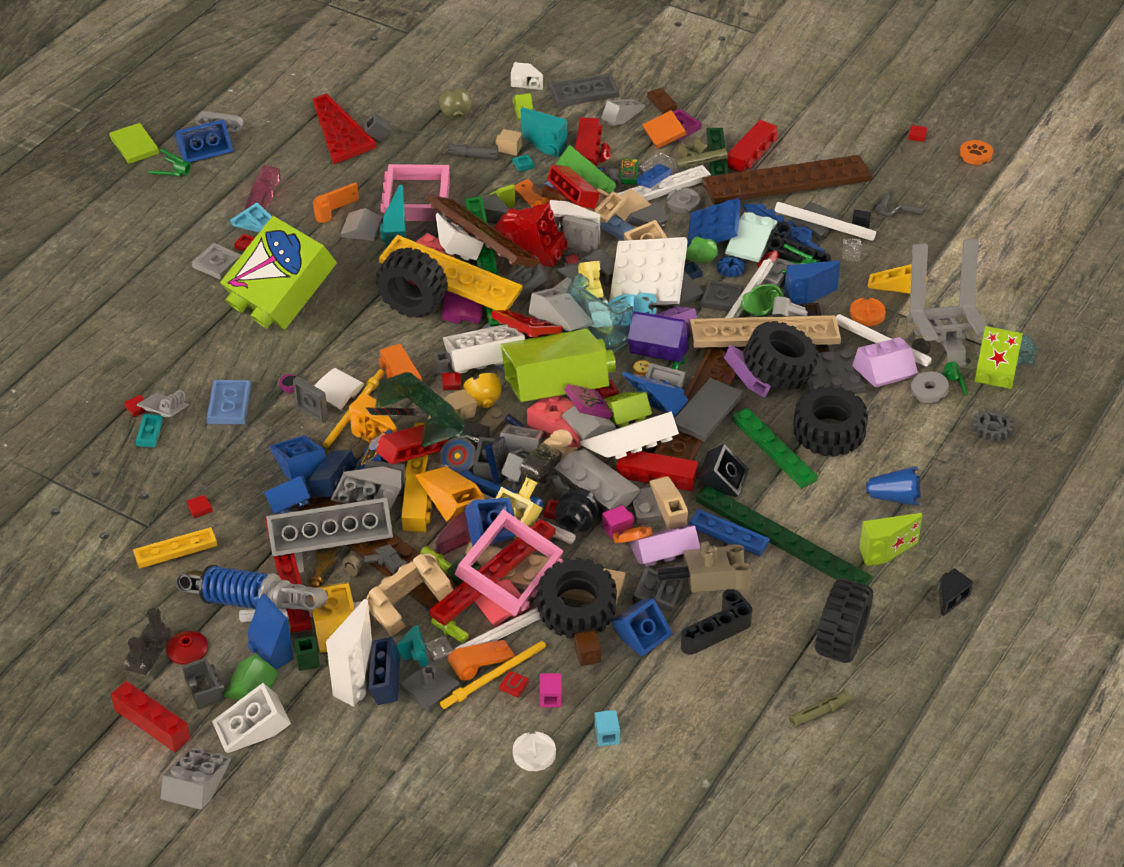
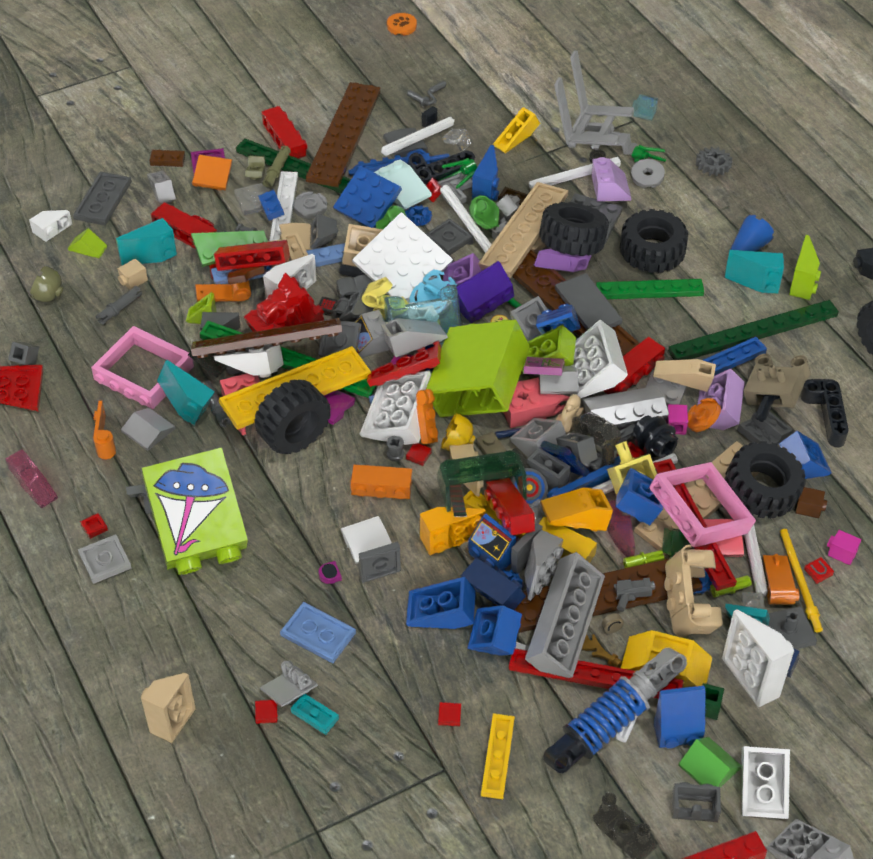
camera: 60 degrees left, 5 degrees up
red dish [166,631,208,665] -> none
medium azure wing [230,203,272,232] -> none
yellow bar [323,369,385,448] -> none
teal tile [512,154,535,172] -> none
light grey plate [563,215,598,254] -> none
tile [620,158,638,185] -> none
black slope [697,444,749,497] -> none
orange tile [850,298,886,326] -> none
red tile [908,125,928,142] -> none
lime slope [975,326,1023,389] -> none
none -> tan slope [141,673,196,743]
none -> orange hinge [416,389,438,444]
none -> teal slope [724,250,784,294]

